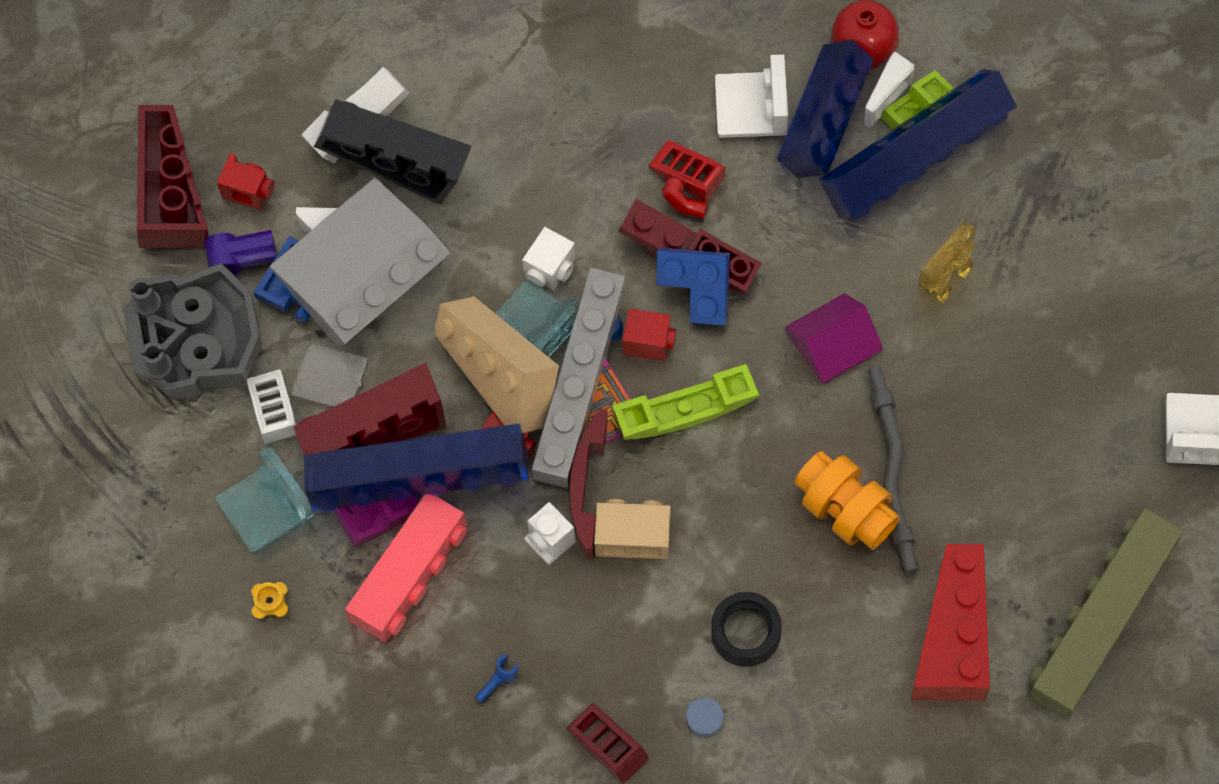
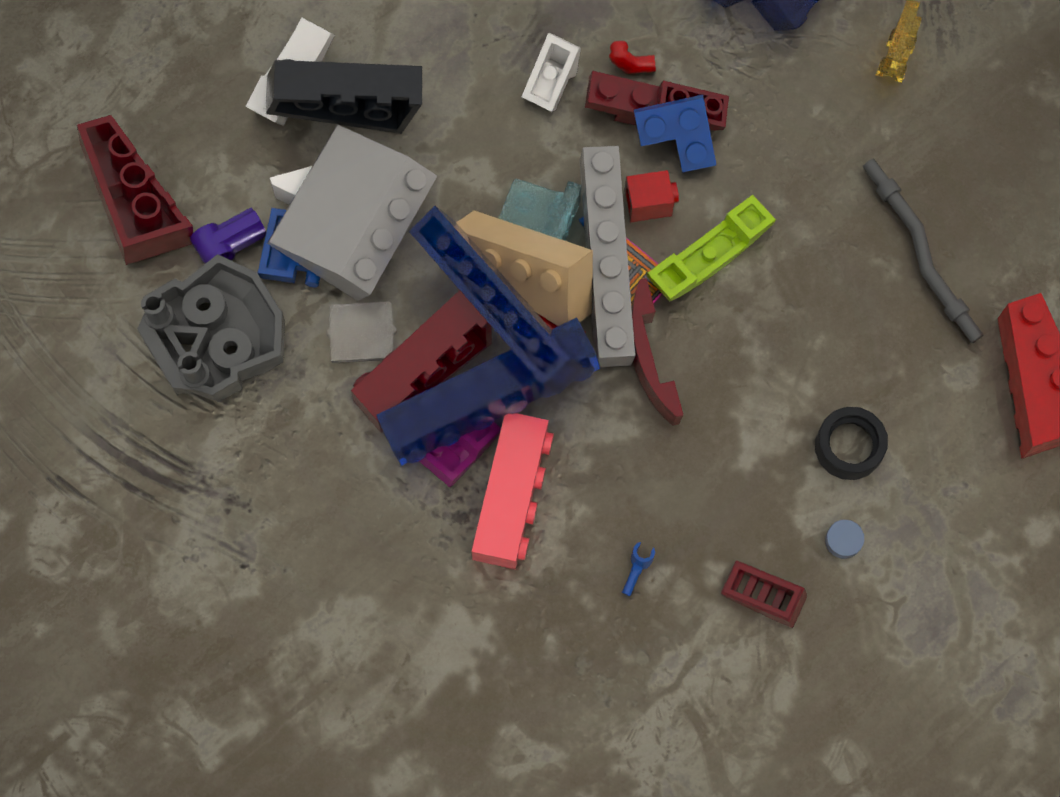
camera: 25 degrees left, 5 degrees up
clear light blue bracket [215,445,315,555] -> none
red brick [217,154,275,210] -> none
white slope [247,369,297,444] -> none
yellow plate [251,582,288,619] -> none
white brick [522,227,576,291] -> none
white brick [524,502,576,566] -> none
tan brick [594,499,671,559] -> none
red slope [649,140,725,202] -> none
magenta slope [784,293,883,385] -> none
light orange piece [794,451,900,550] -> none
none -> clear blue brick [409,206,586,395]
none -> white slope [521,33,581,112]

